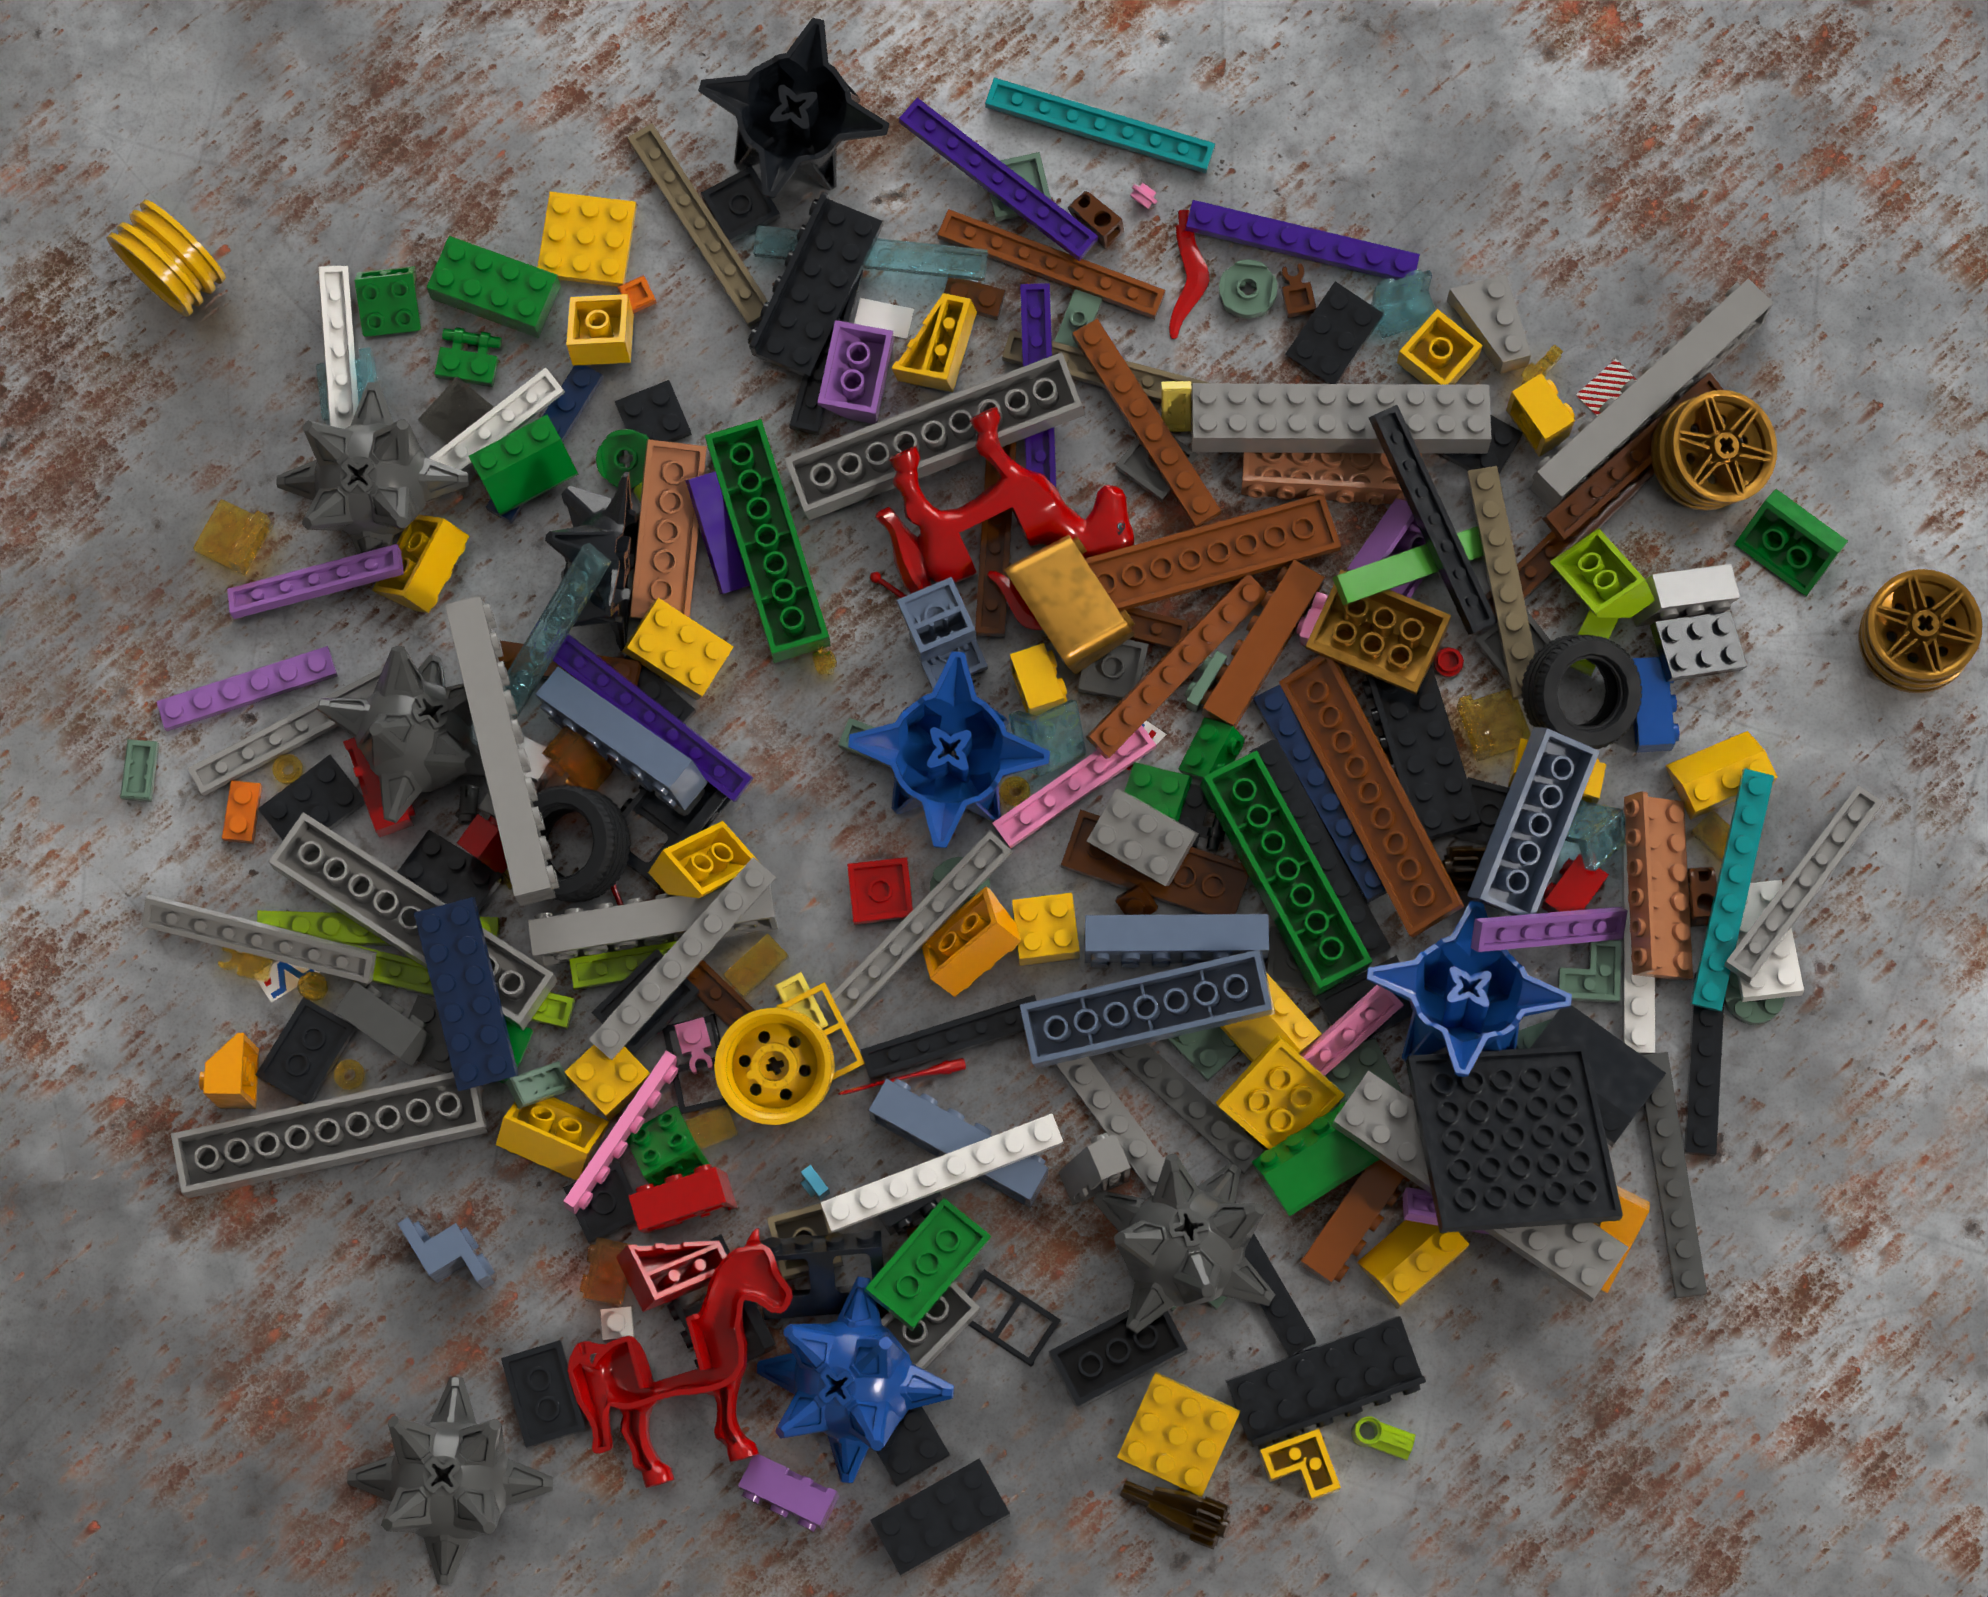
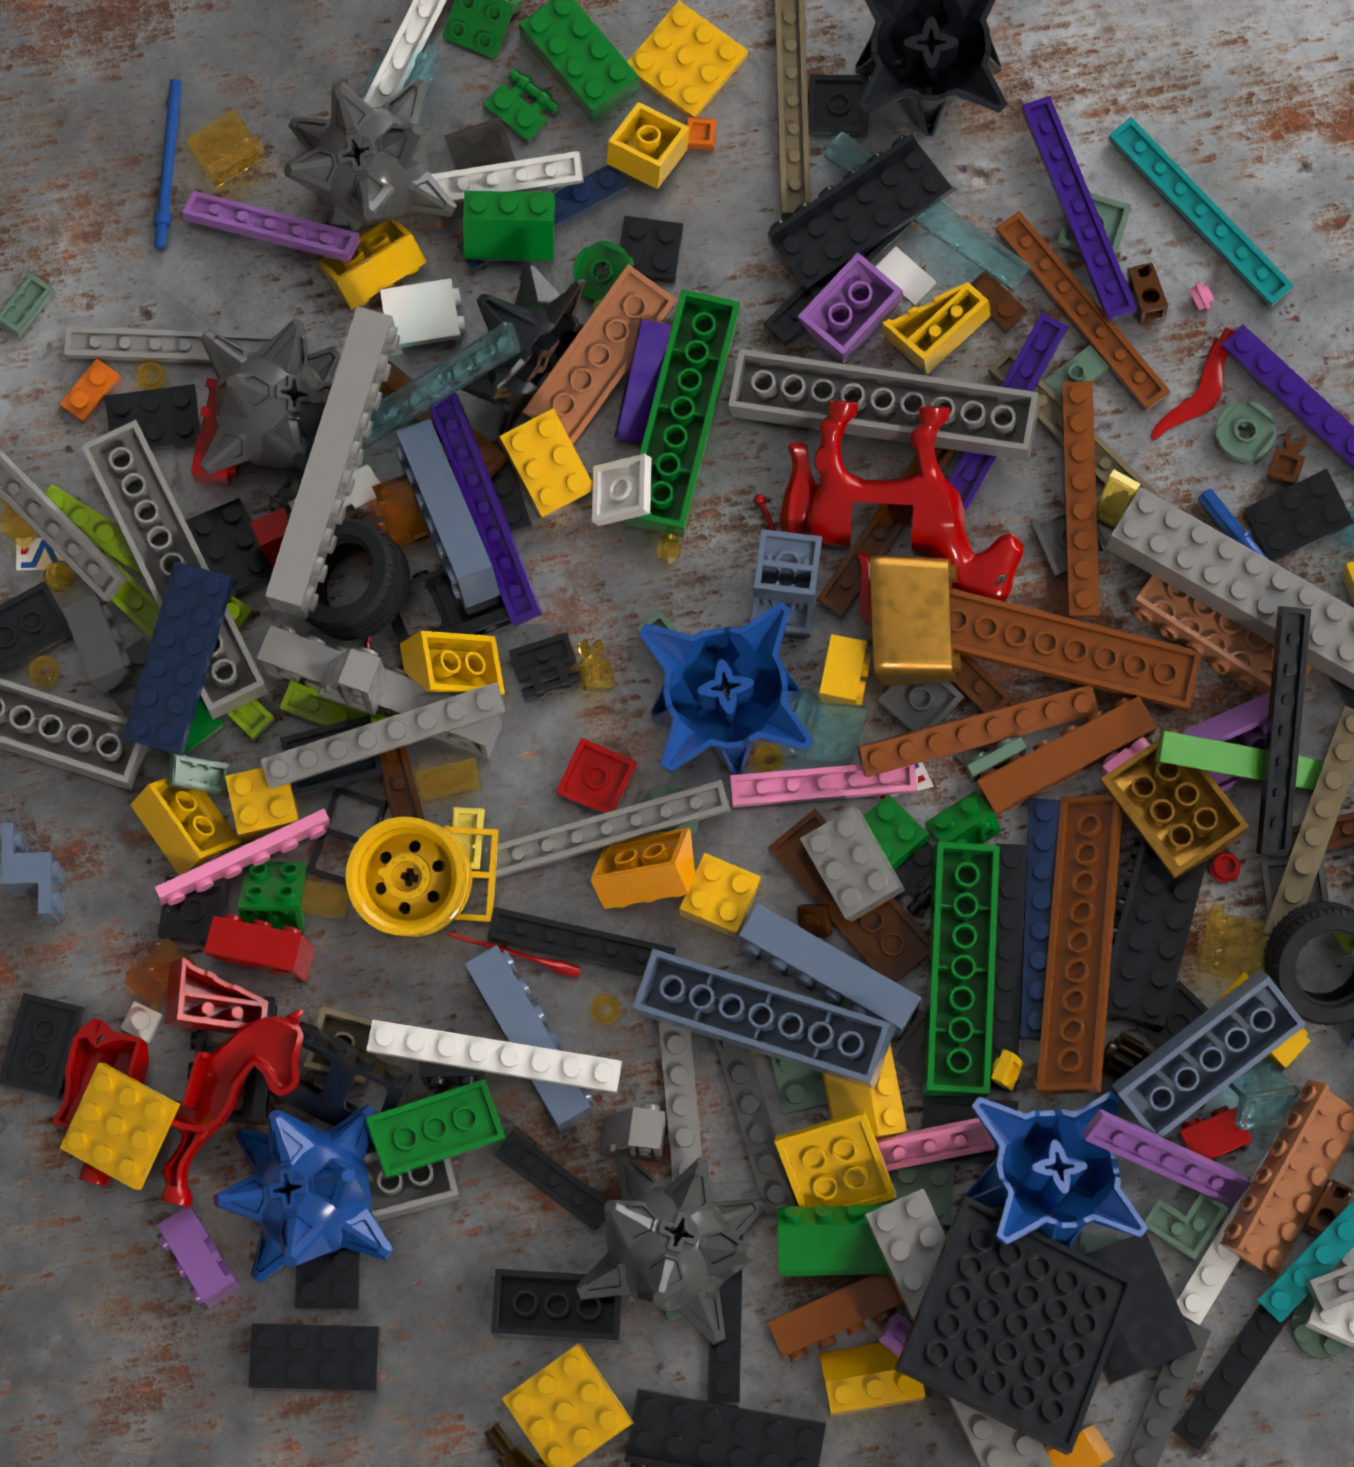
camera: 30 degrees right, 0 degrees up
medium lavender plate [156,646,338,731] -> none
bright pink plate [674,1017,713,1075] -> none
medium azure plate [800,1165,830,1201] -> none
black window [967,1269,1061,1367] -> none
none -> yellow plate [60,1063,180,1190]
none -> blue bar [153,79,182,250]
none -> light grey wedge [317,647,388,715]
none -> white panel [380,278,466,356]
none -> black plate [494,1131,607,1232]
none -> black plate [509,632,583,700]
none -> clear yellow plate [578,639,616,692]
none -> clear yellow plate [590,994,621,1025]
none -> white plate [592,454,651,526]
none -> yellow plate [991,1049,1024,1091]
none -> blue axle [1198,489,1267,558]

